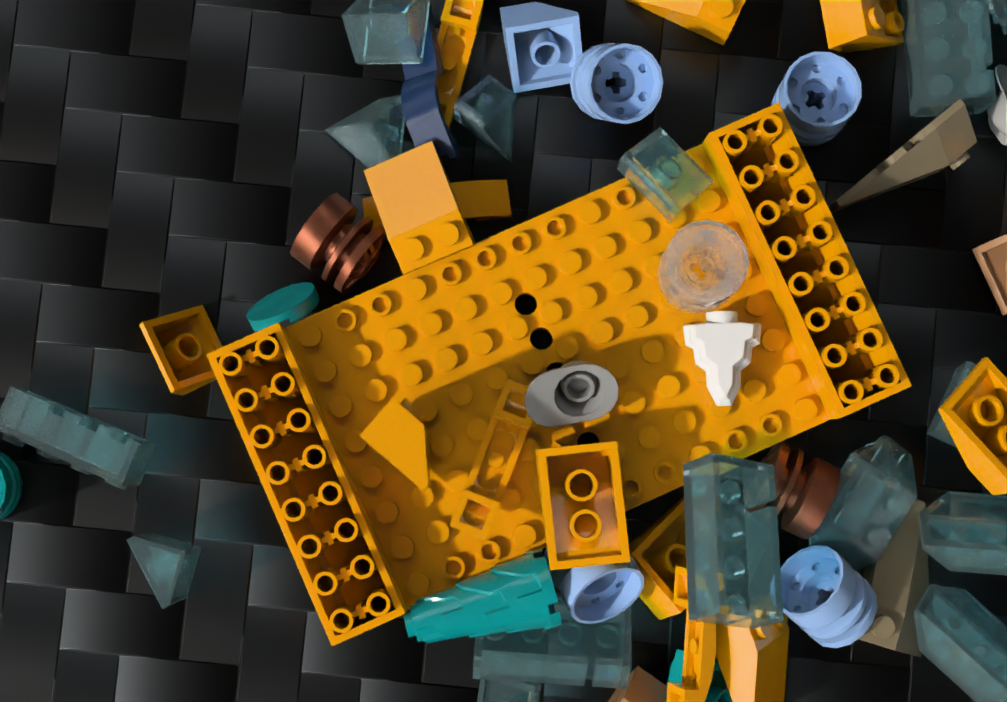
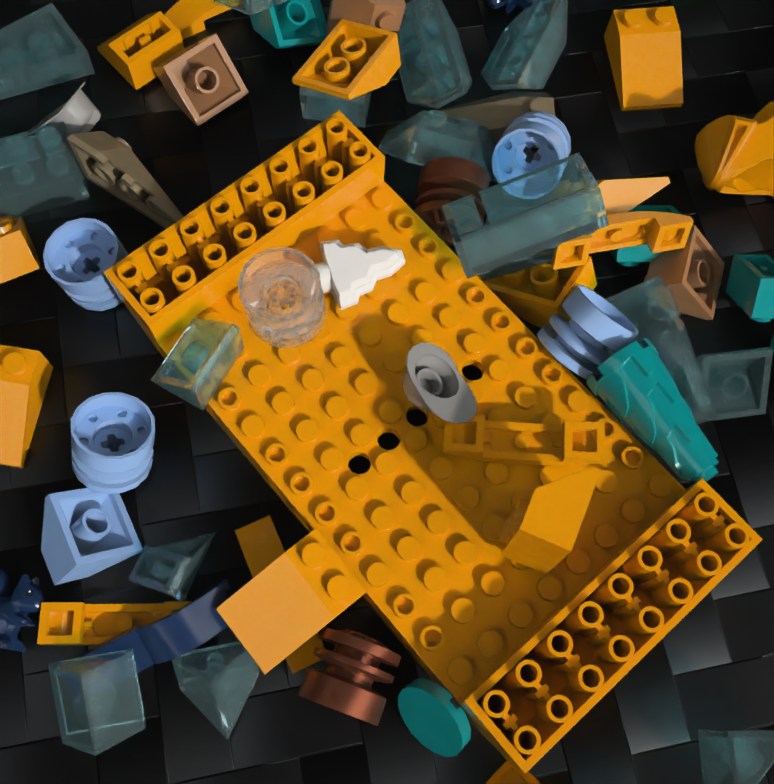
camera: 110 degrees left, 15 degrees down
light orange slope [535,441,630,570] -> none

